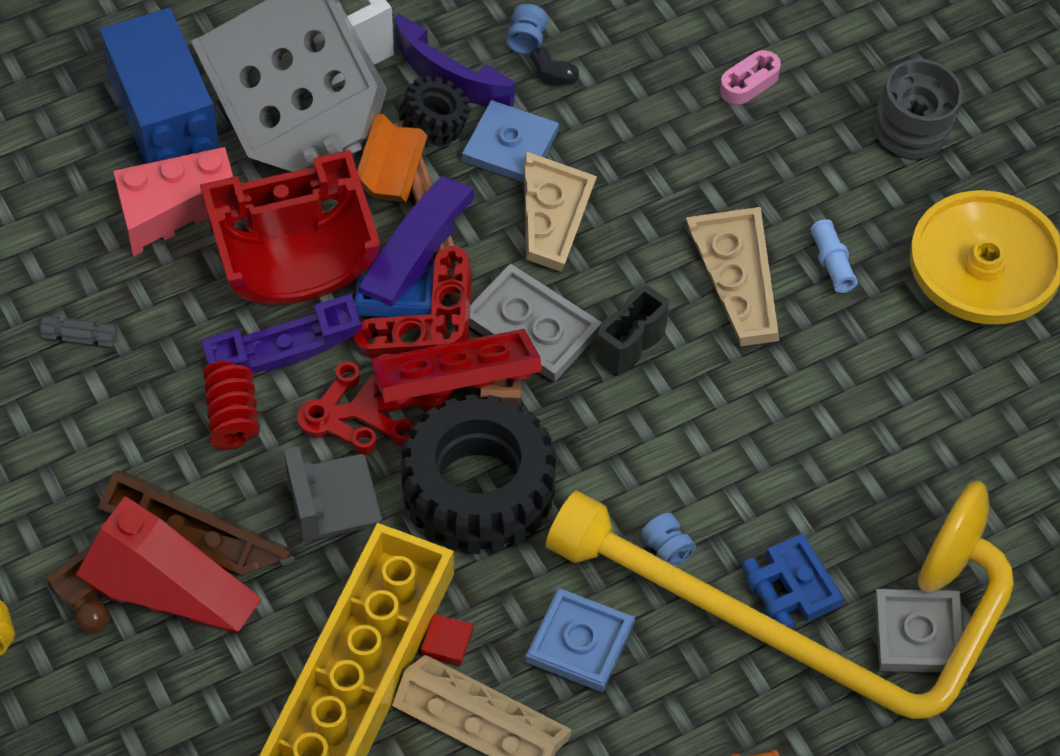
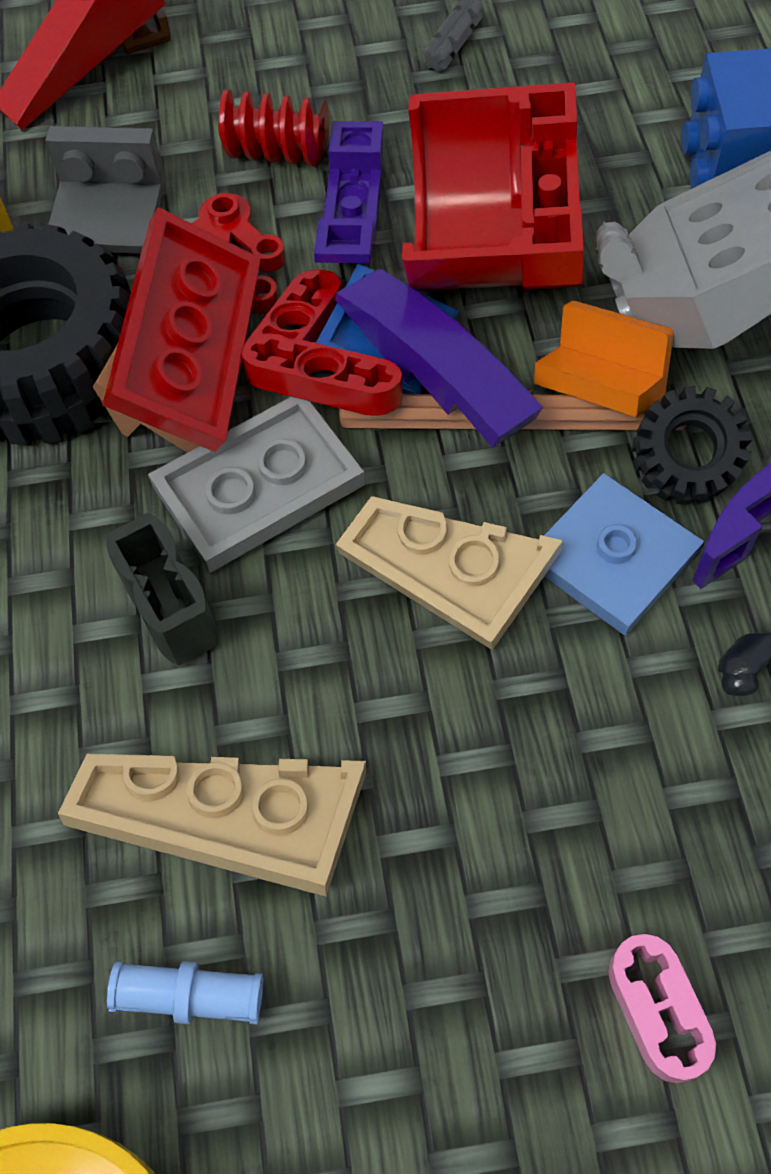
camera: 115 degrees right, 5 degrees up
reddish brown wedge [98,471,295,575] -> none
coral wedge [113,147,233,257] -> none

